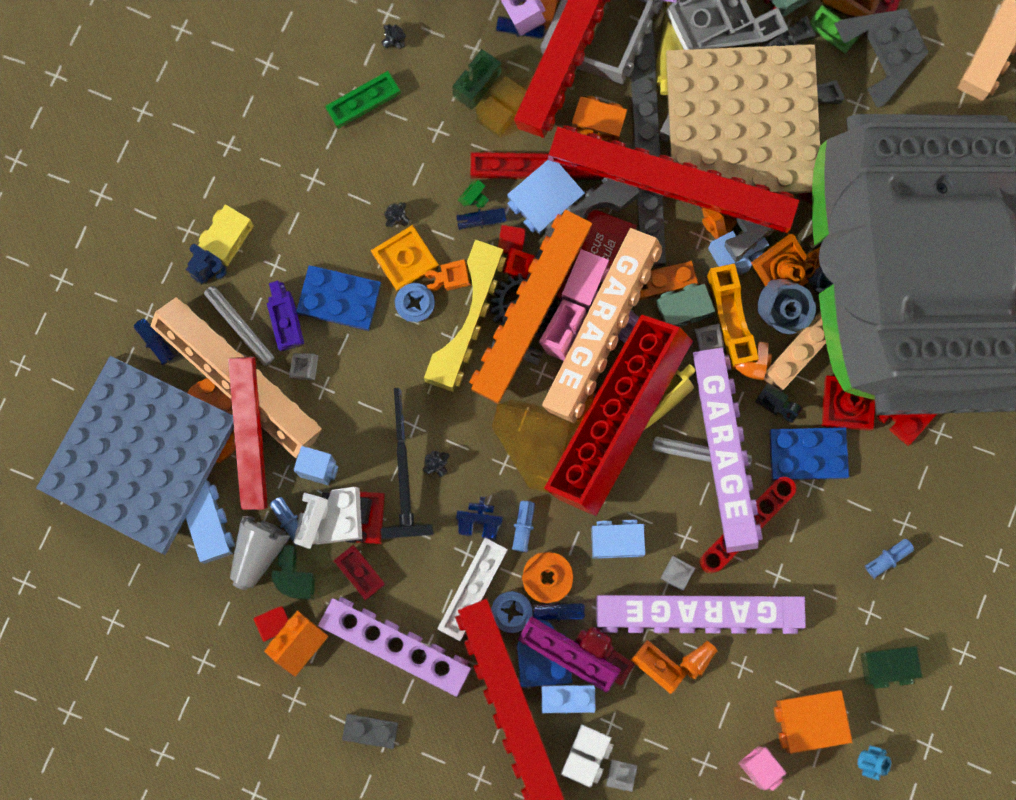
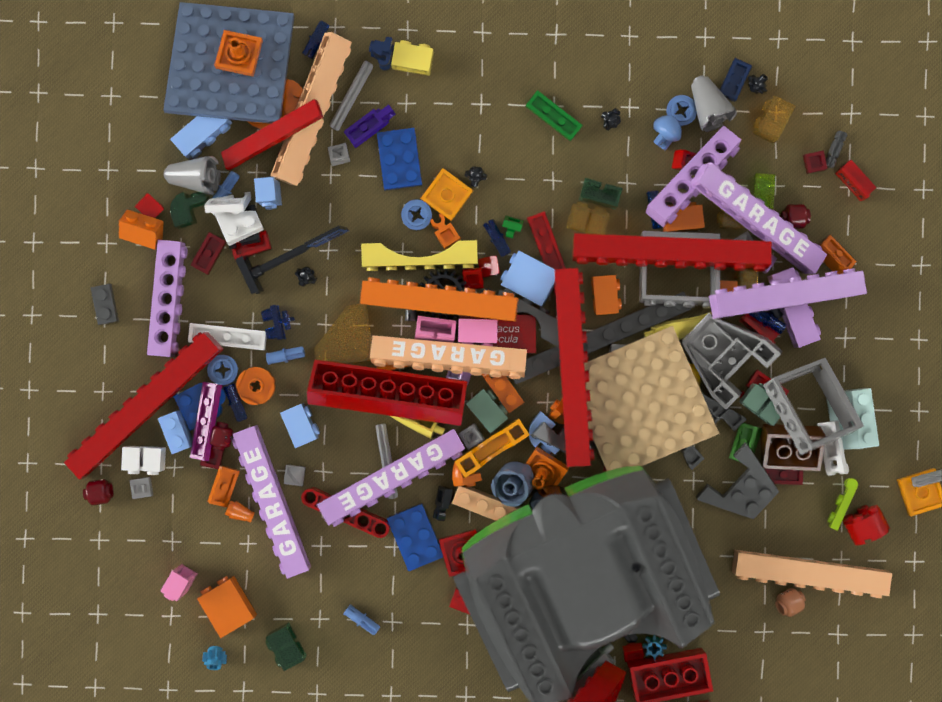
camera: 70 degrees right, 10 degrees up
none -> orange plate [214,30,263,77]

